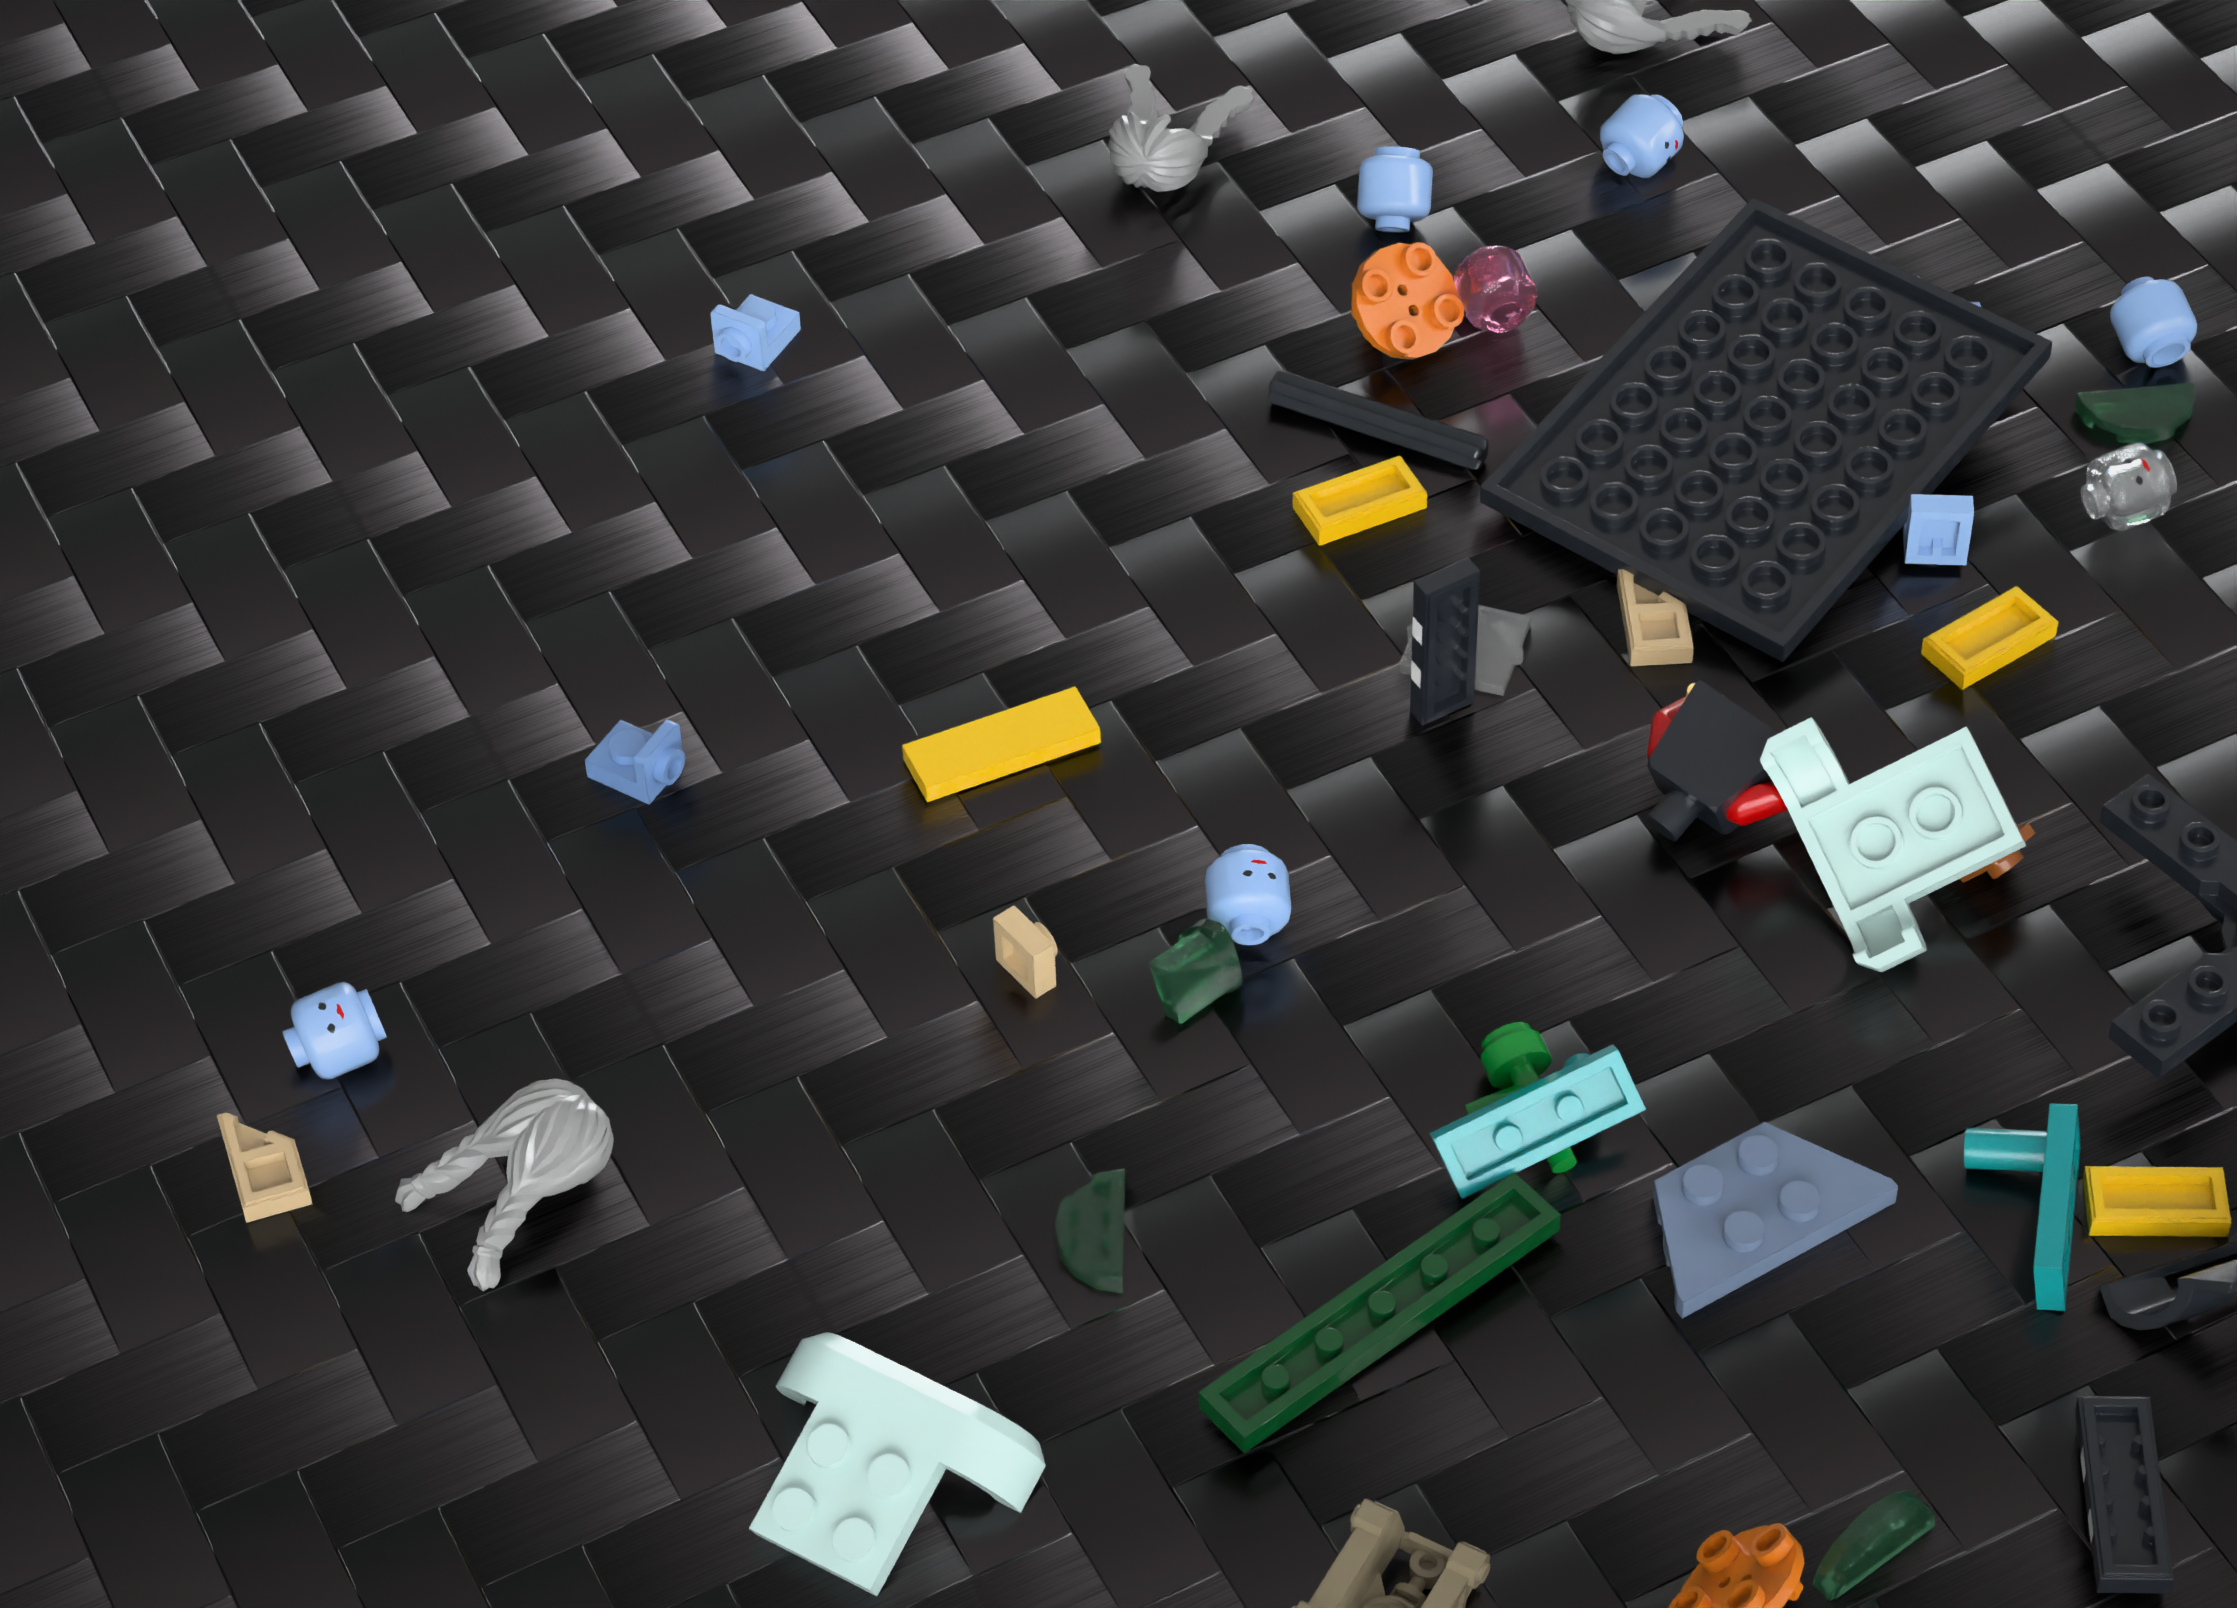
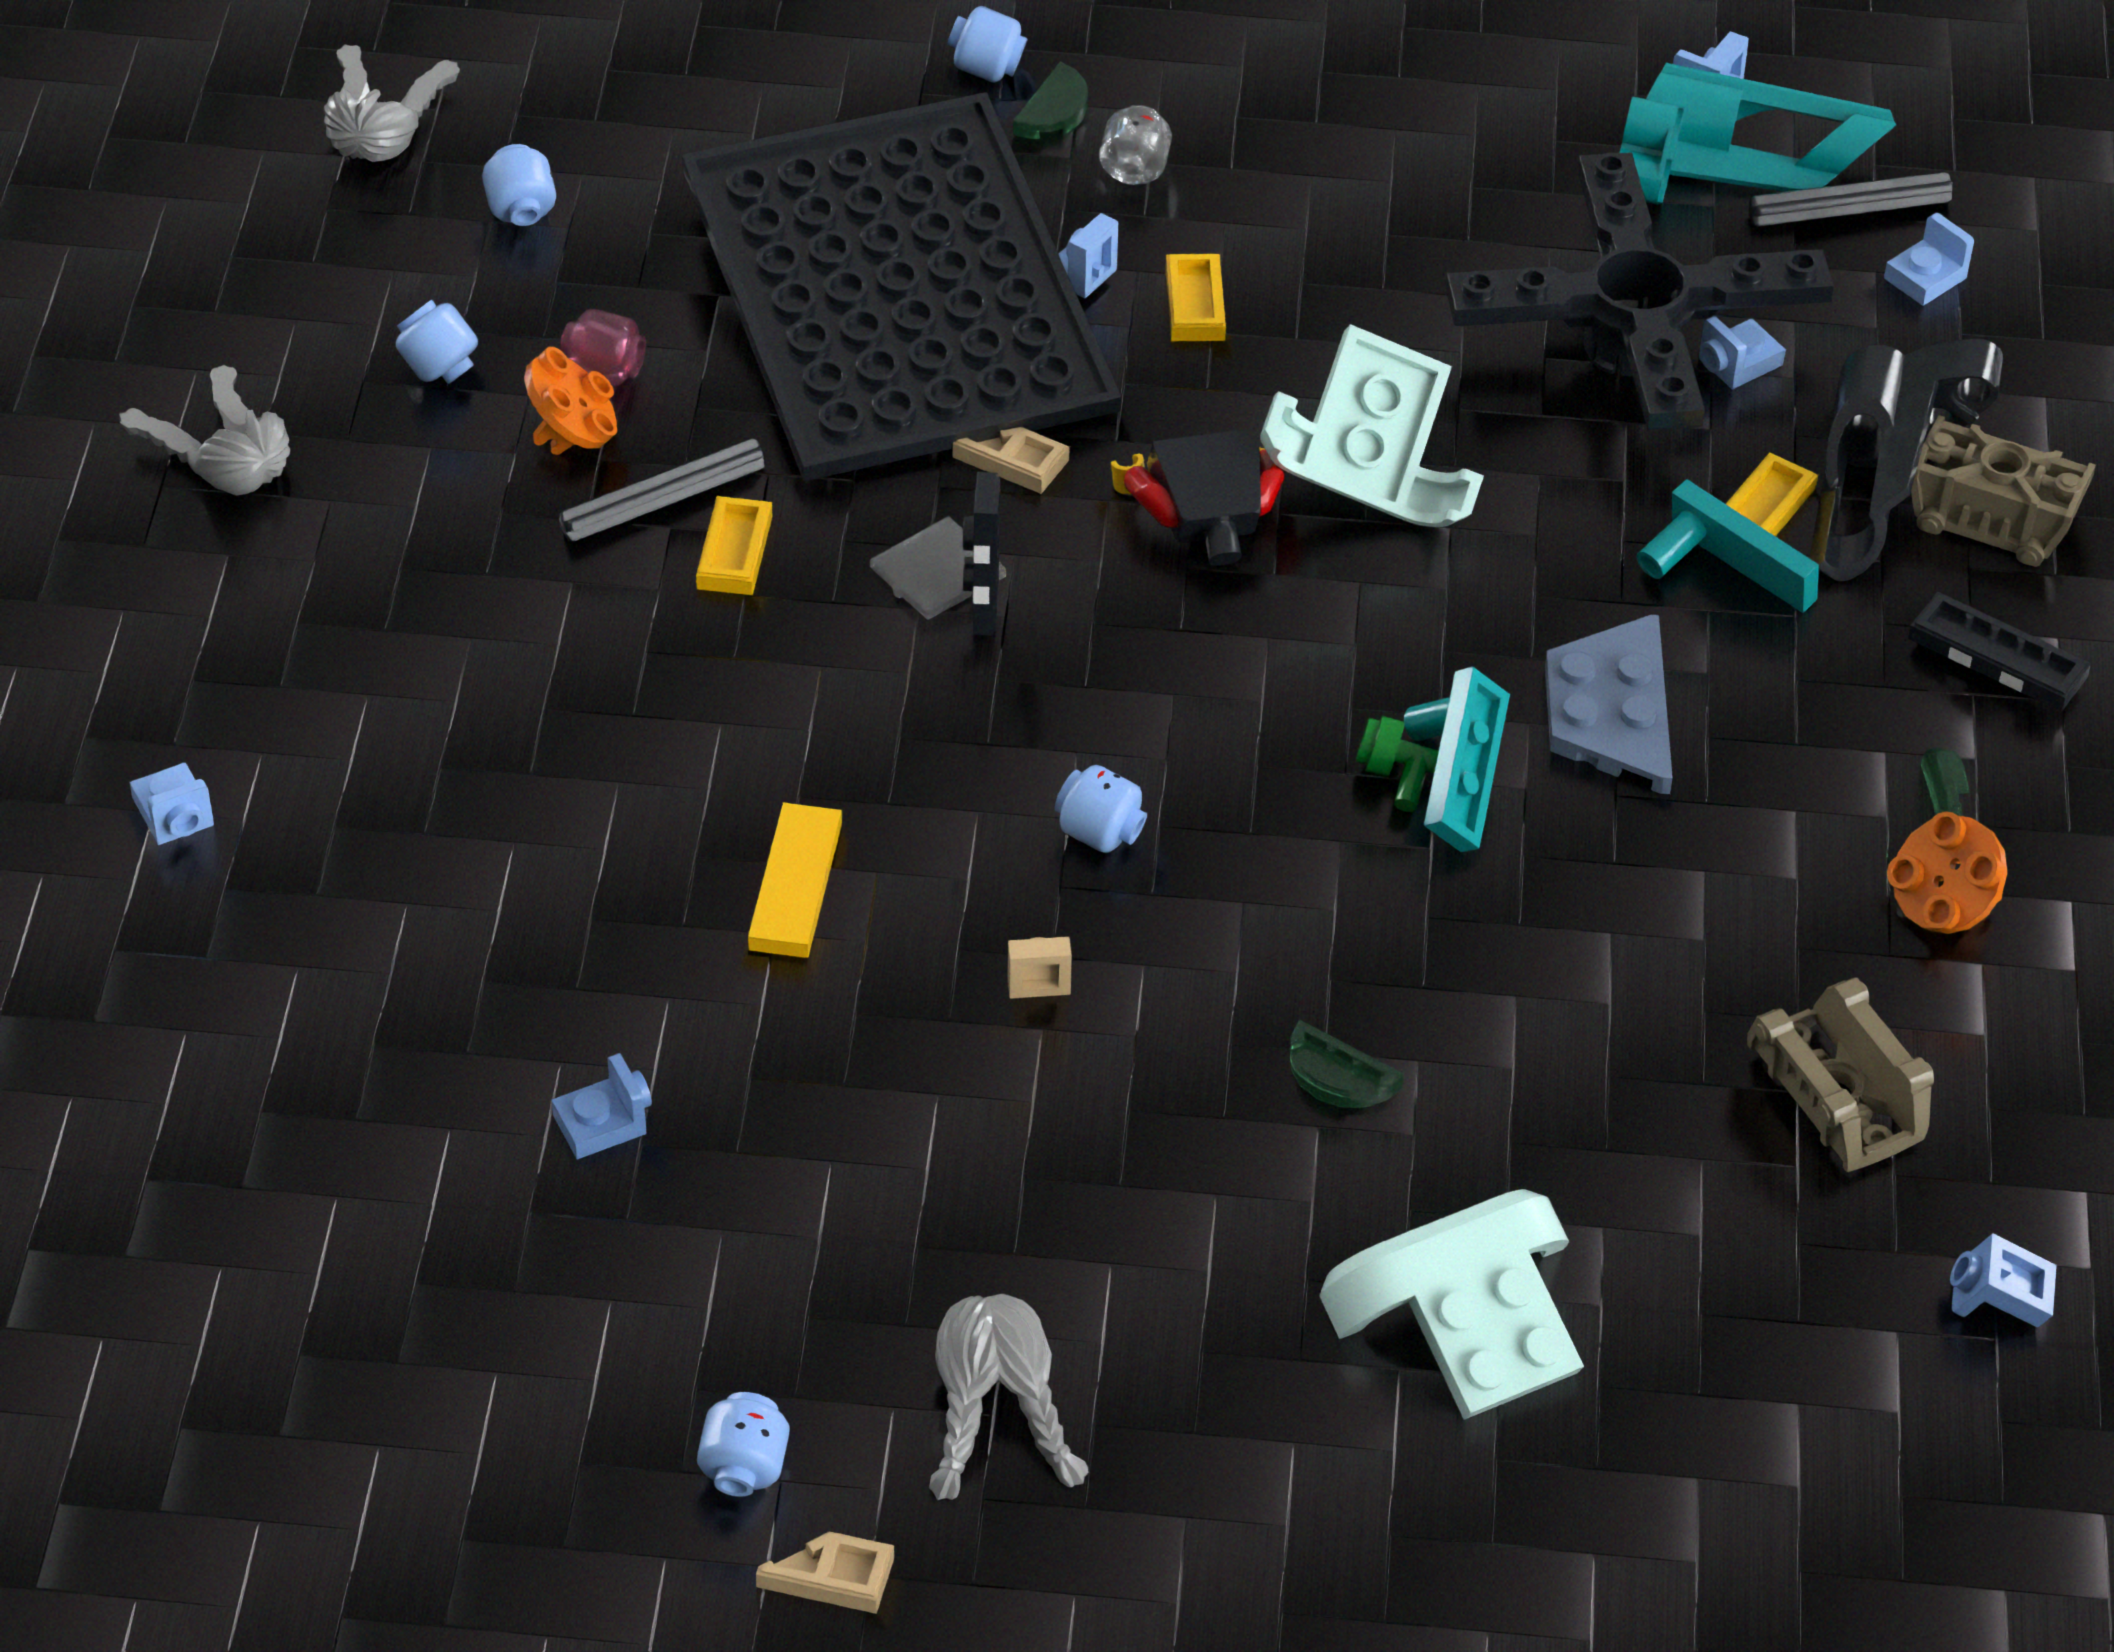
camera: 60 degrees left, 0 degrees up
clear green tile [1149,919,1242,1023] -> none
dark green plate [1199,1173,1561,1453] -> none

